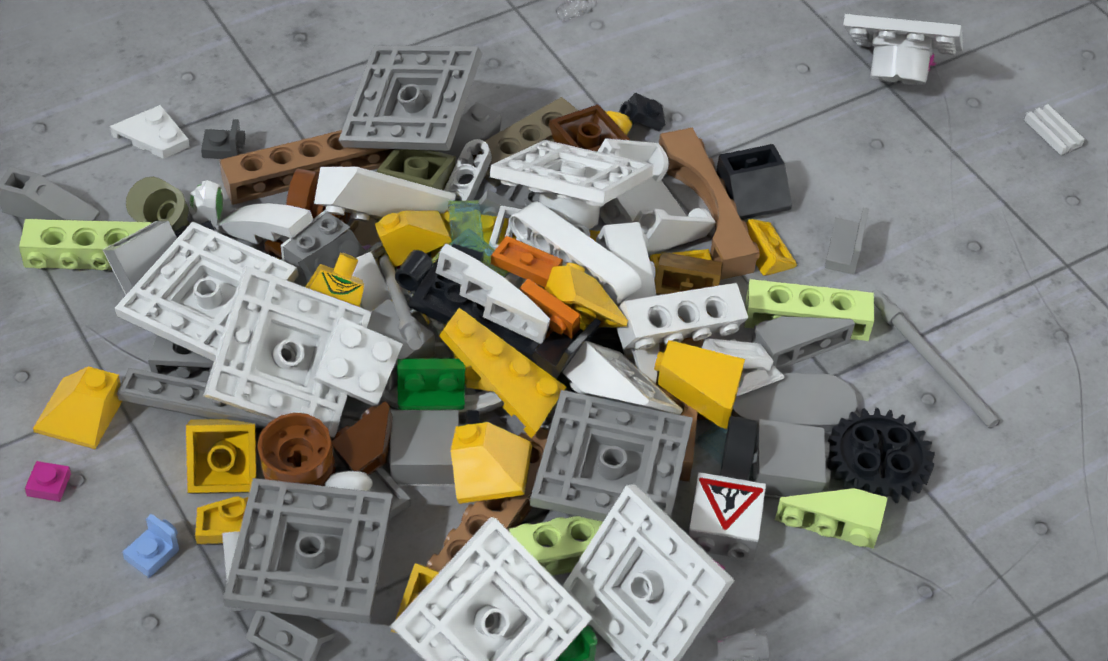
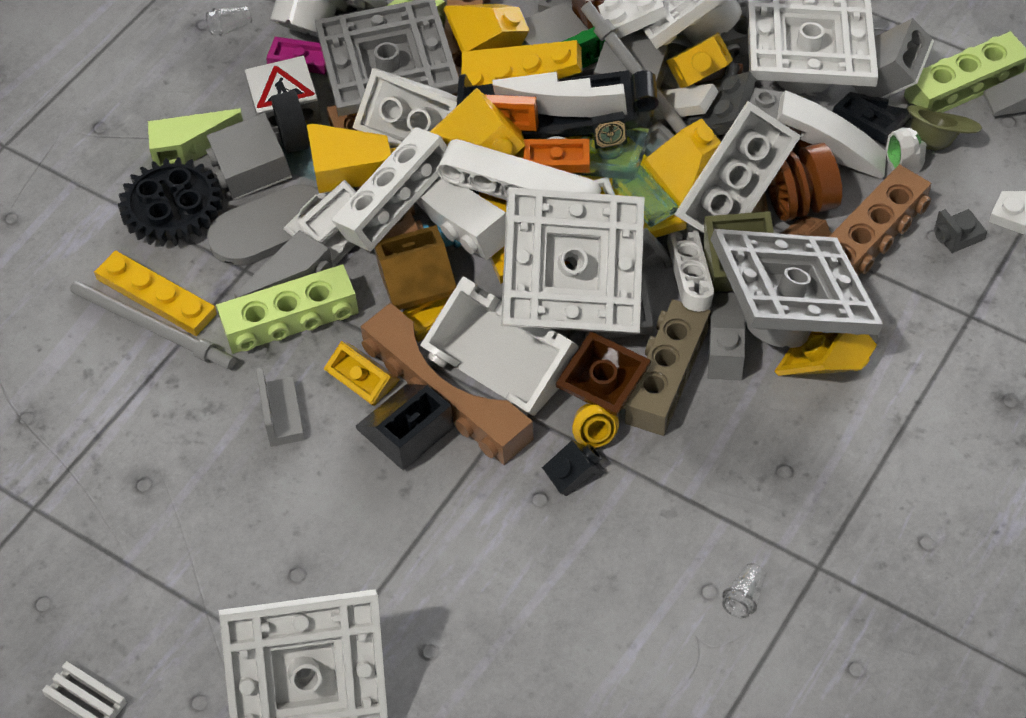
camera: 160 degrees right, 5 degrees up
none -> yellow plate [94,250,217,337]

